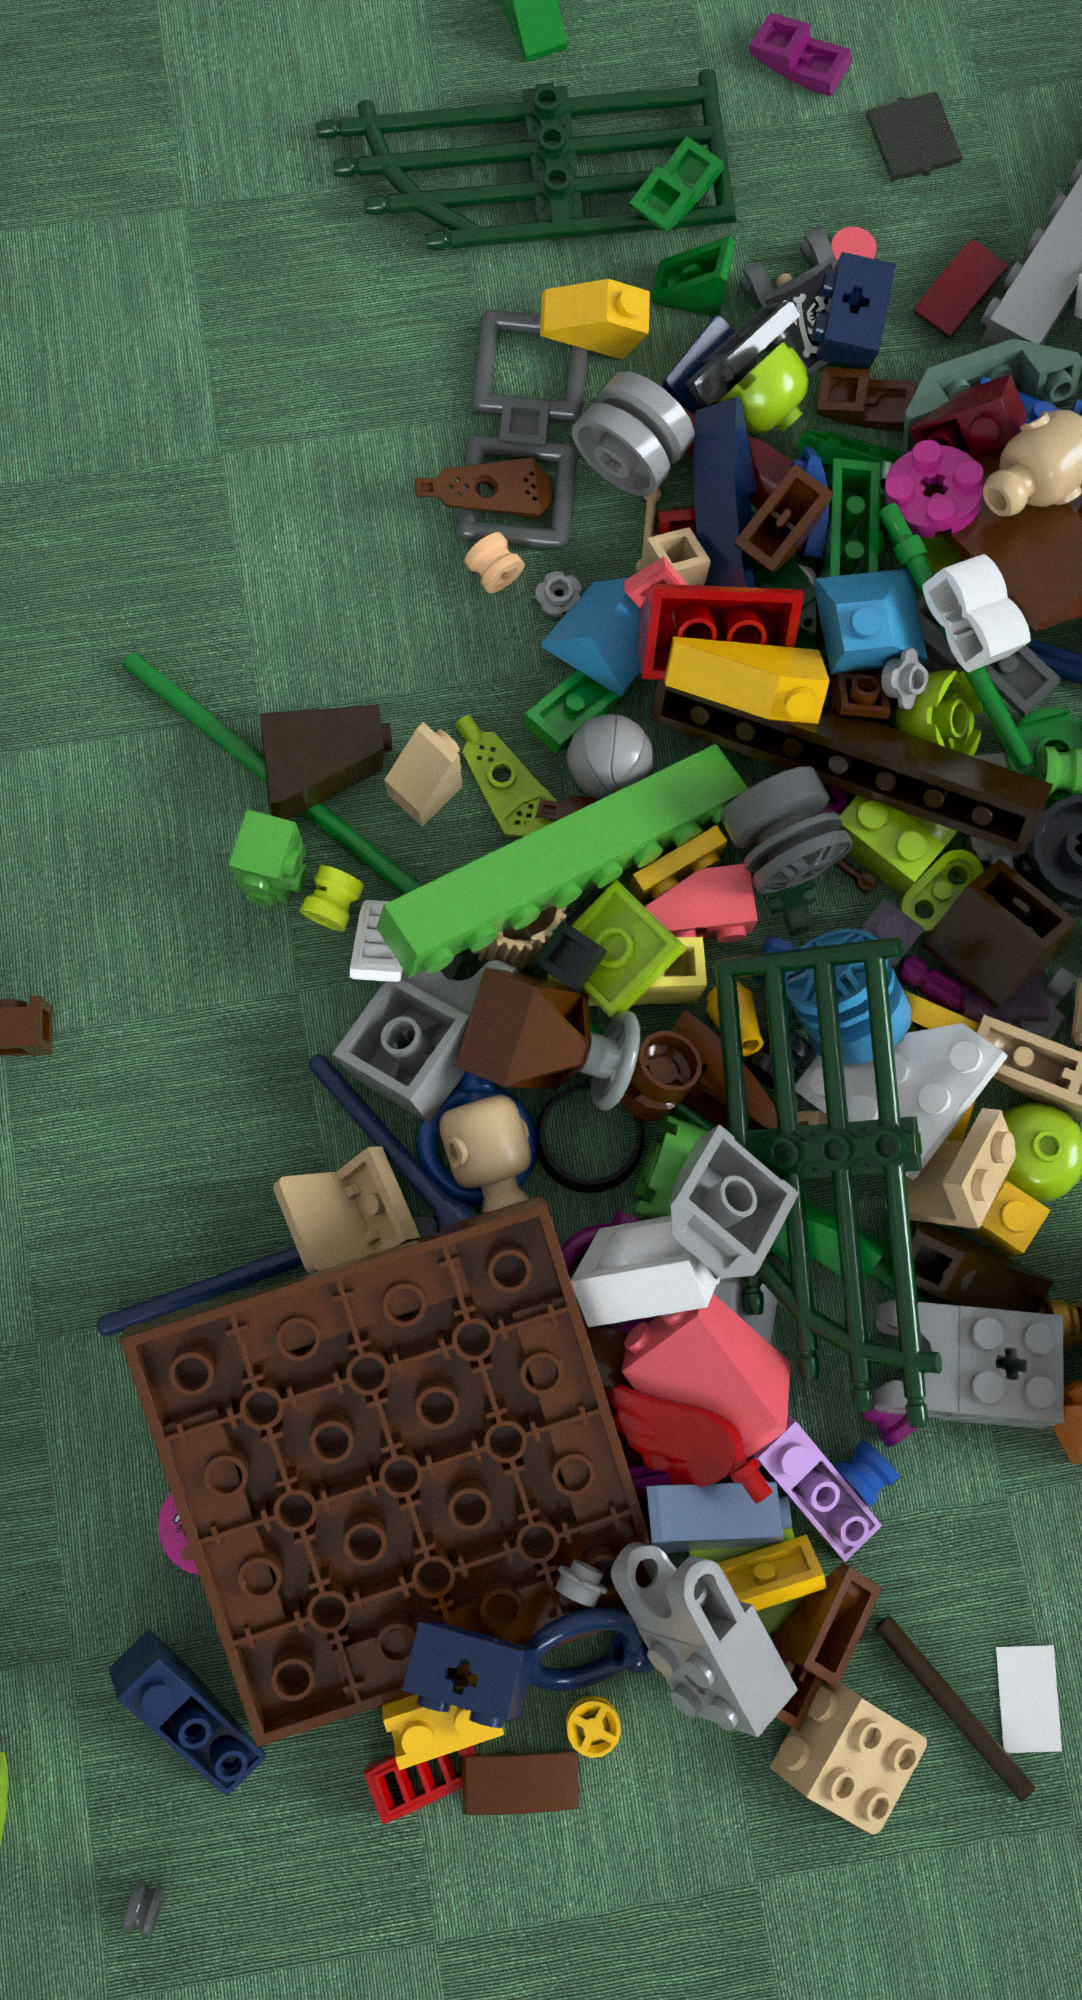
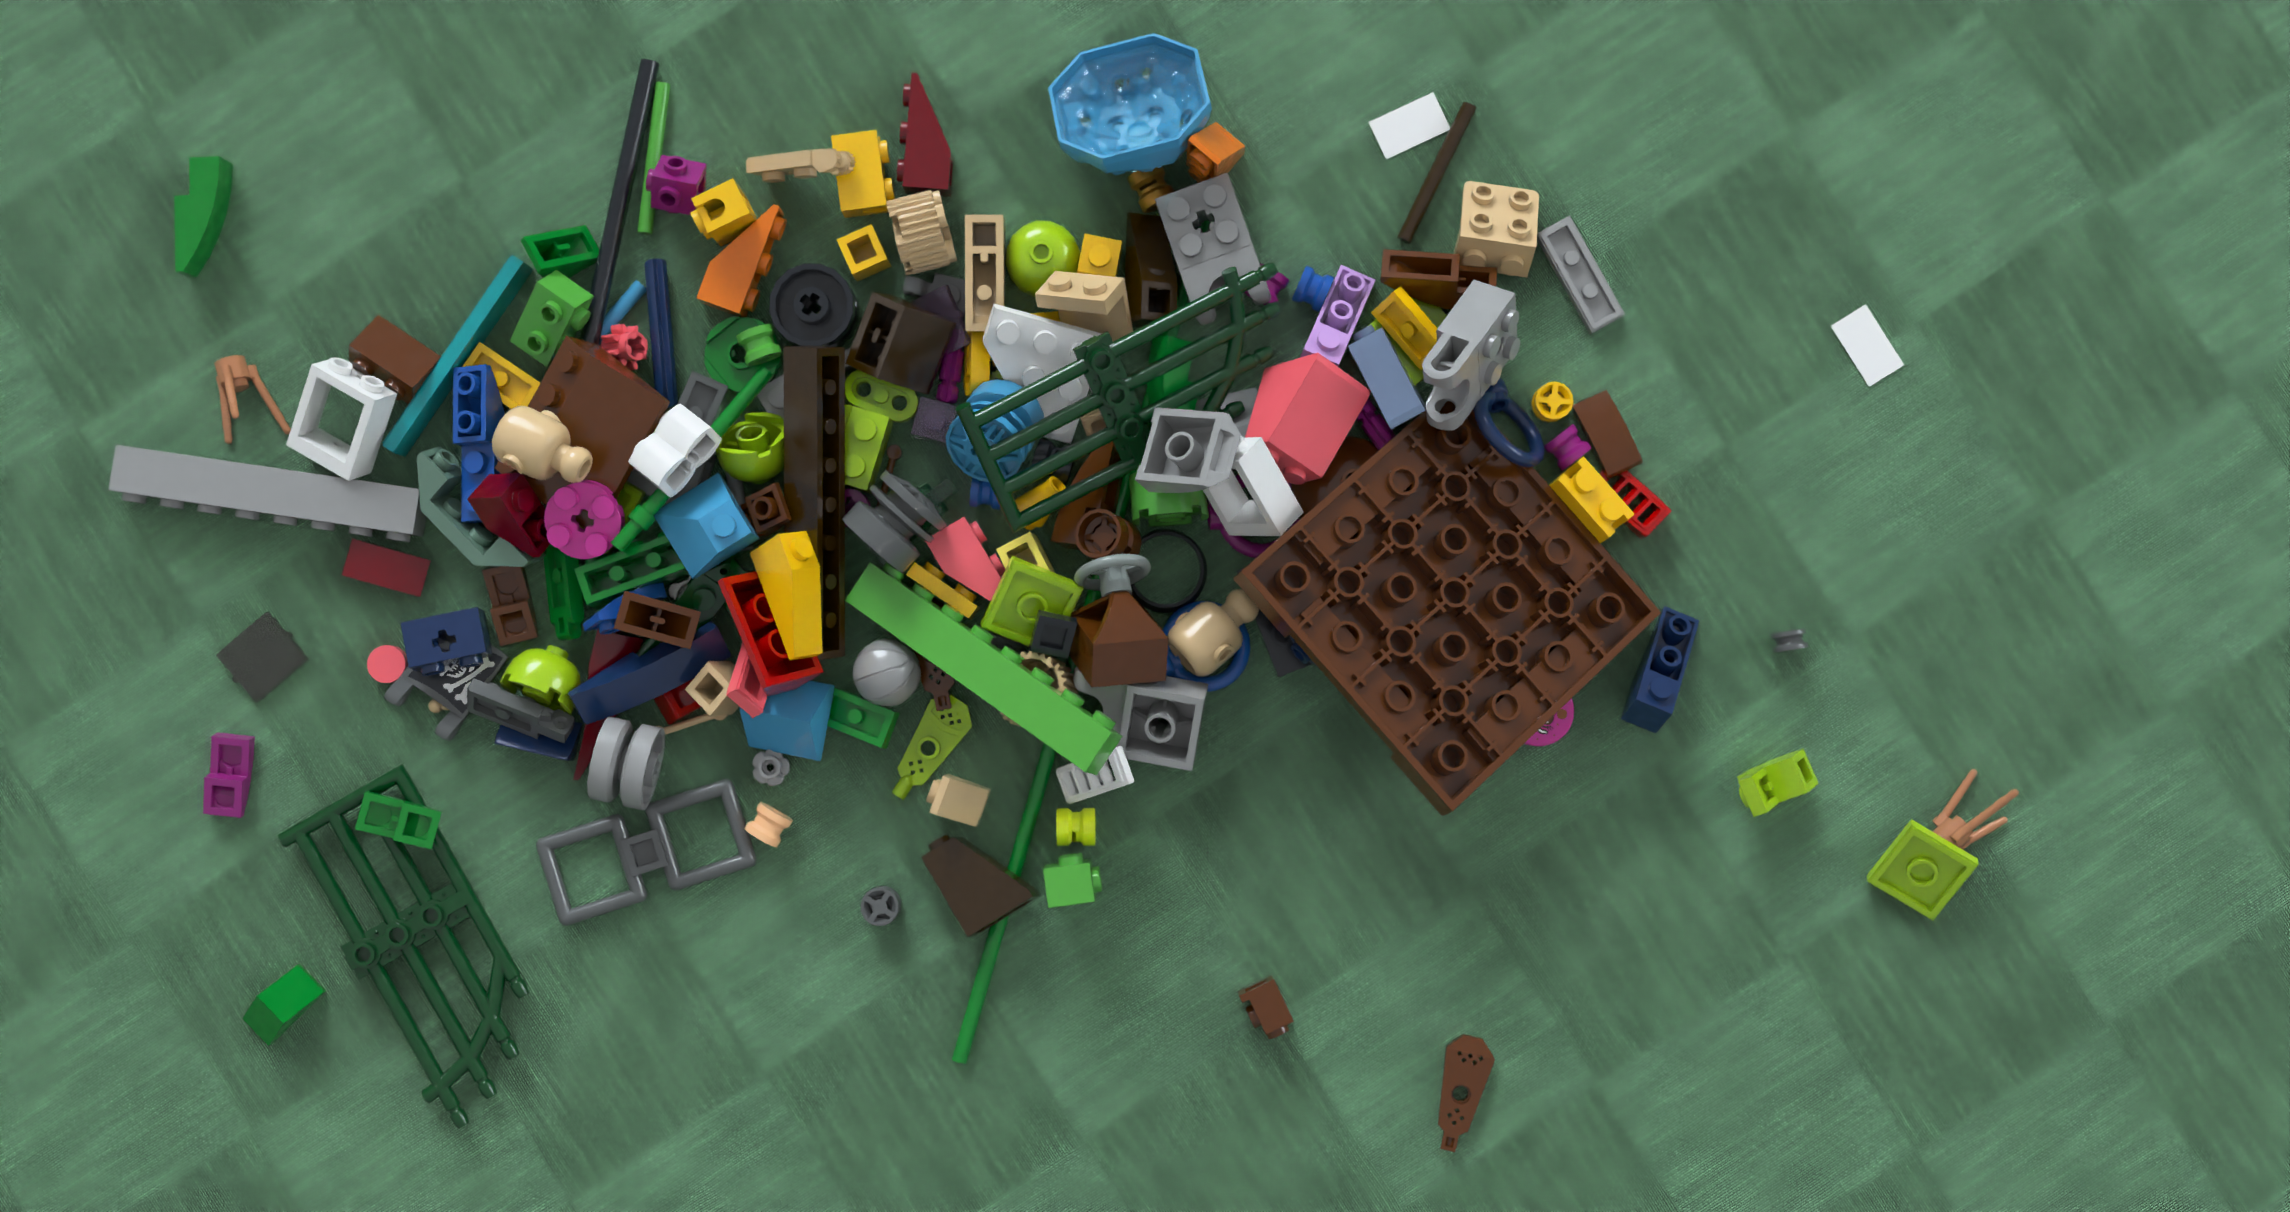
camera: 110 degrees left, 10 degrees up
dark blue piece [97,1246,303,1336] -> none
tan bracket [273,1146,421,1274] -> none
dark blue piece [309,1054,478,1233] -> none
dark blue brick [402,1620,537,1728] -> none
reddish brown piece [414,457,554,519] -> none
yellow slope [540,279,650,360] -> none
light grey plate [555,1559,608,1608] -> none
red animal [608,1384,773,1504] -> none
green slope [651,235,735,317] -> none
light grey plate [881,648,929,709] -> none
none -> dark grey wheel [861,886,901,926]
none -> light grey tile [1537,215,1625,335]
none -> magenta wheel [1544,424,1592,471]

